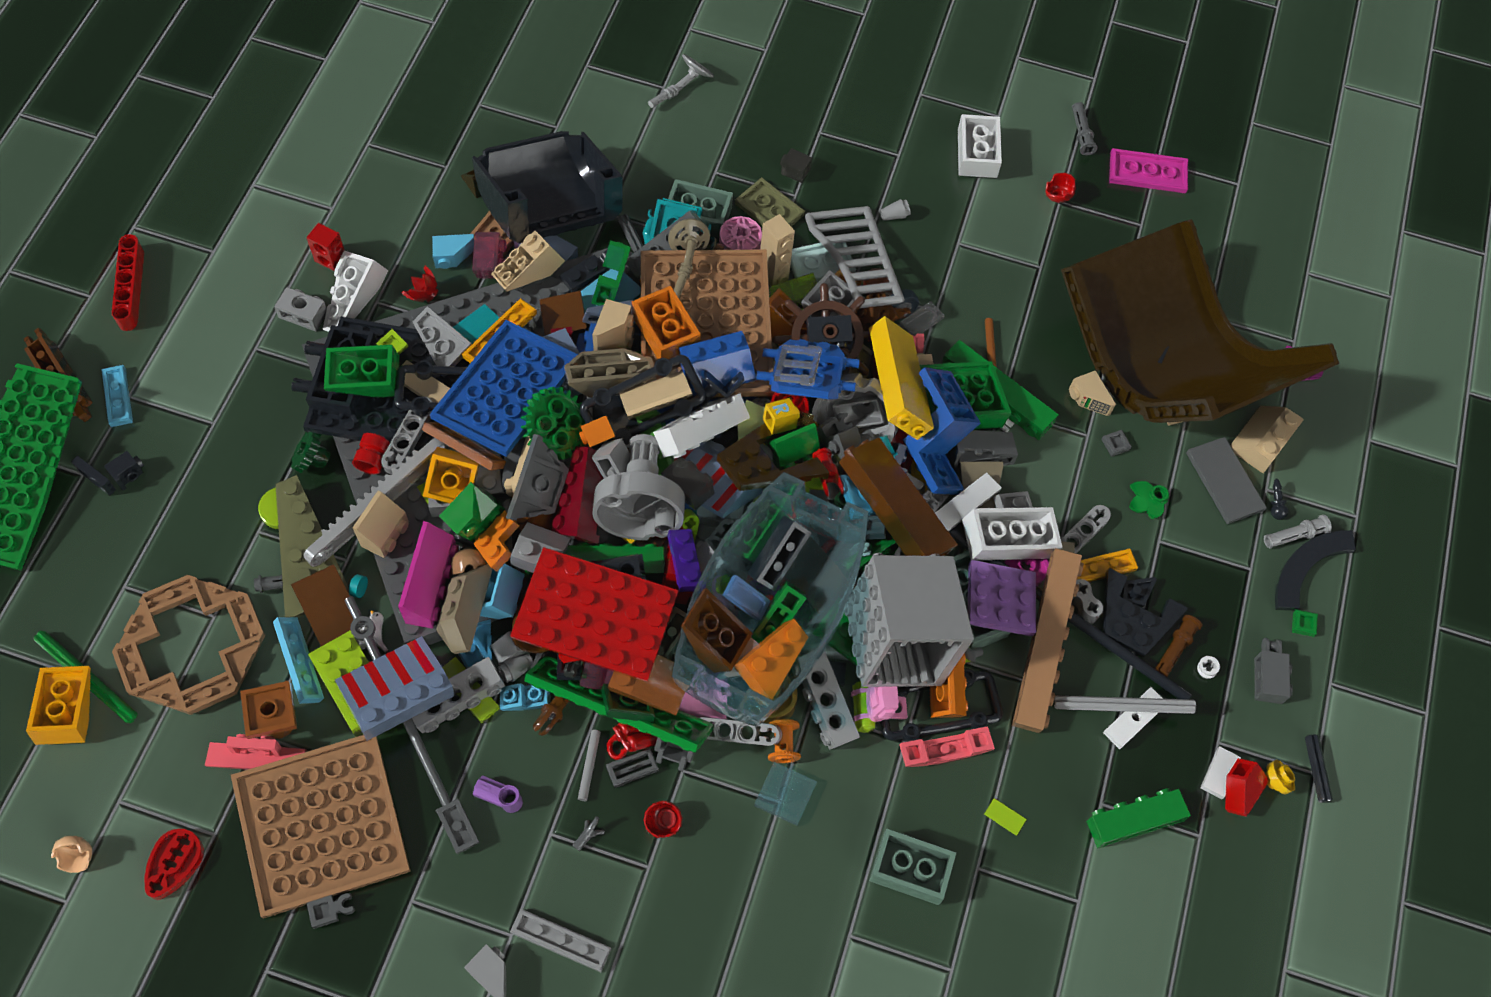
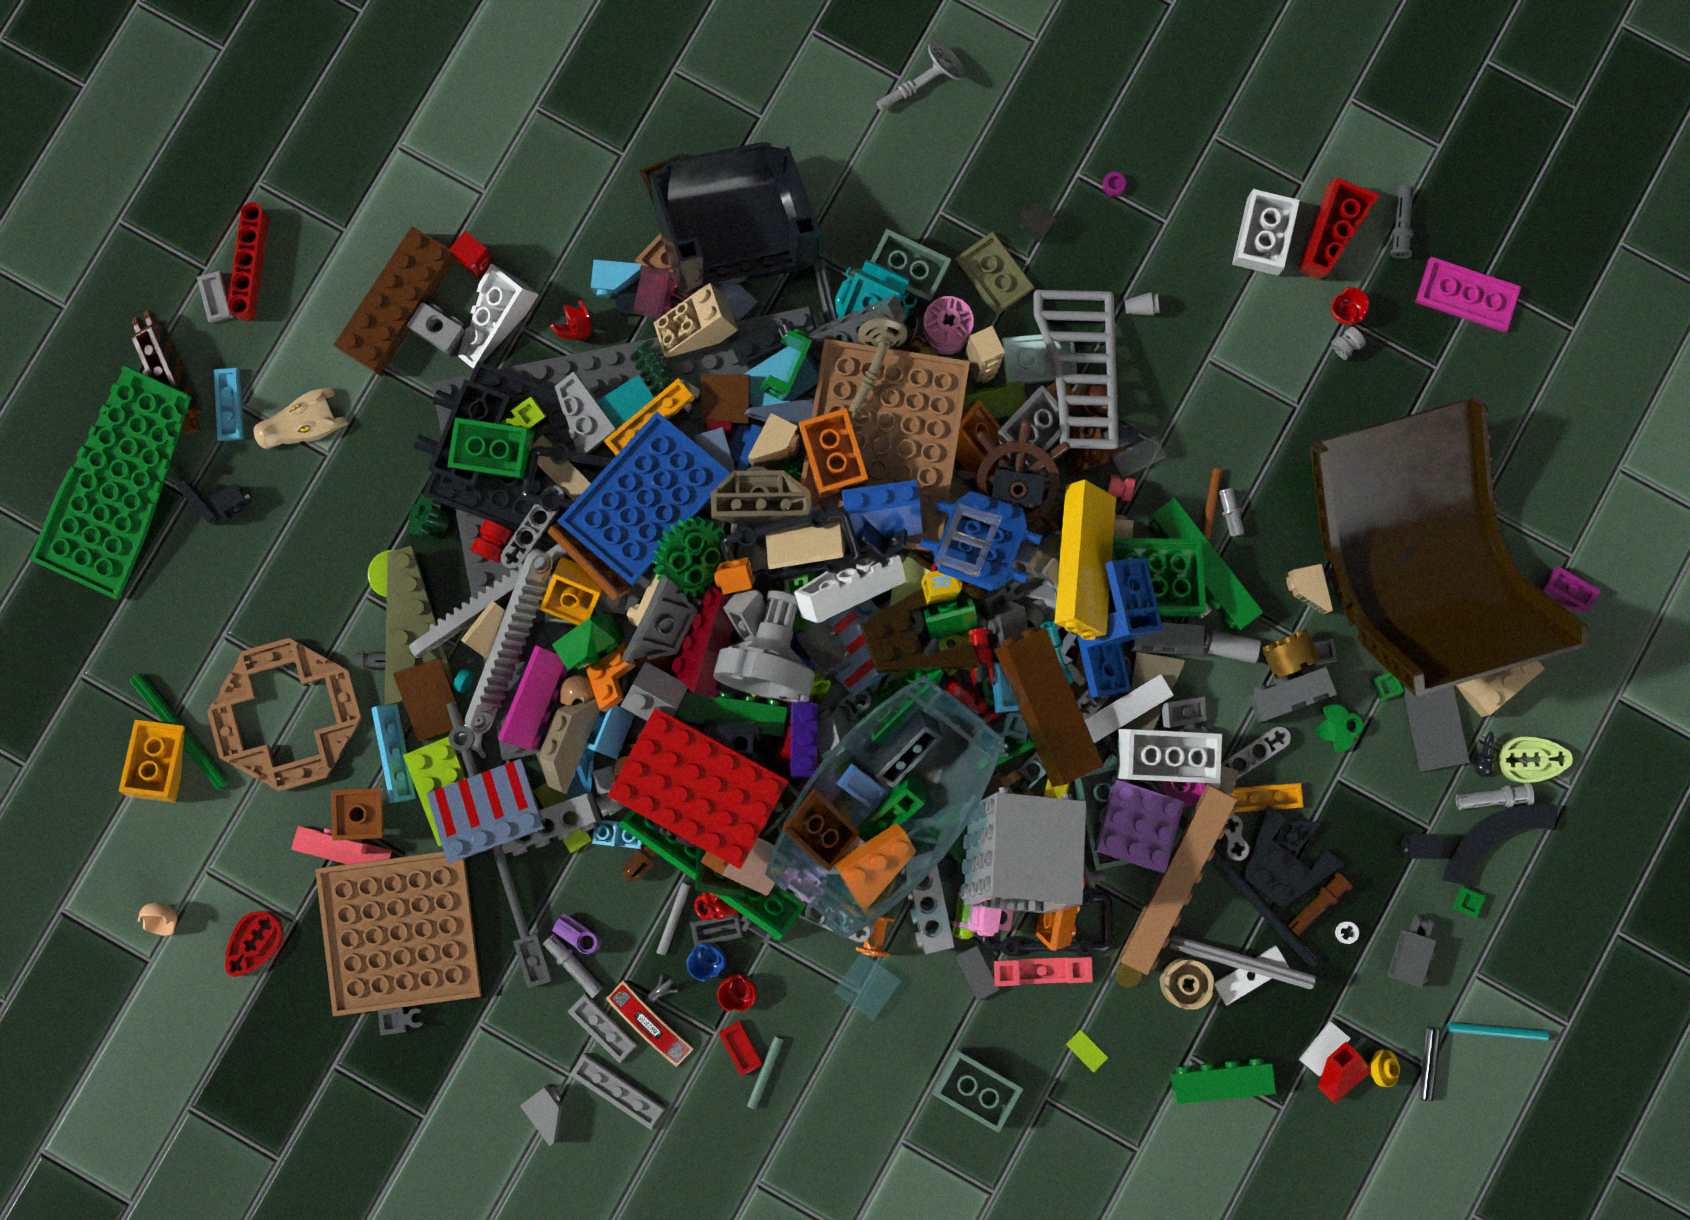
camera: 15 degrees right, 20 degrees up
none -> light grey tile [197,271,234,323]
none -> tan animal [253,387,348,450]
none -> reddish brown brick [333,226,456,376]
none -> light grey gear [465,549,553,734]
none -> light grey pin [542,933,604,998]
none -> light grey tile [567,993,638,1063]
none -> slope [606,980,694,1067]
none -> black tile [616,291,640,316]
none -> clear green piece [630,339,675,395]
none -> blue hair [686,942,726,982]
none -> red tile [718,1020,763,1077]
none -> sand green bar [747,1036,784,1110]
none -> dark grey tile [955,945,999,1001]
none -> magenta tile [1102,171,1127,197]
none -> clear yellow tile [1115,963,1141,988]
none -> tan brick [1160,958,1214,1010]
none -> light grey brick [1204,630,1261,664]
none -> light grey axle [1219,488,1244,537]
none -> dark grey wedge [1248,667,1337,723]
none -> pearl gold brick [1262,628,1321,679]
none -> red wedge [1297,177,1380,280]
none -> light grey wheel [1331,327,1366,360]
none -> green tile [1371,672,1405,701]
none -> black brick [1401,834,1441,859]
none -> teal bar [1448,1022,1549,1041]
none -> yellowish green piece [1498,737,1573,783]

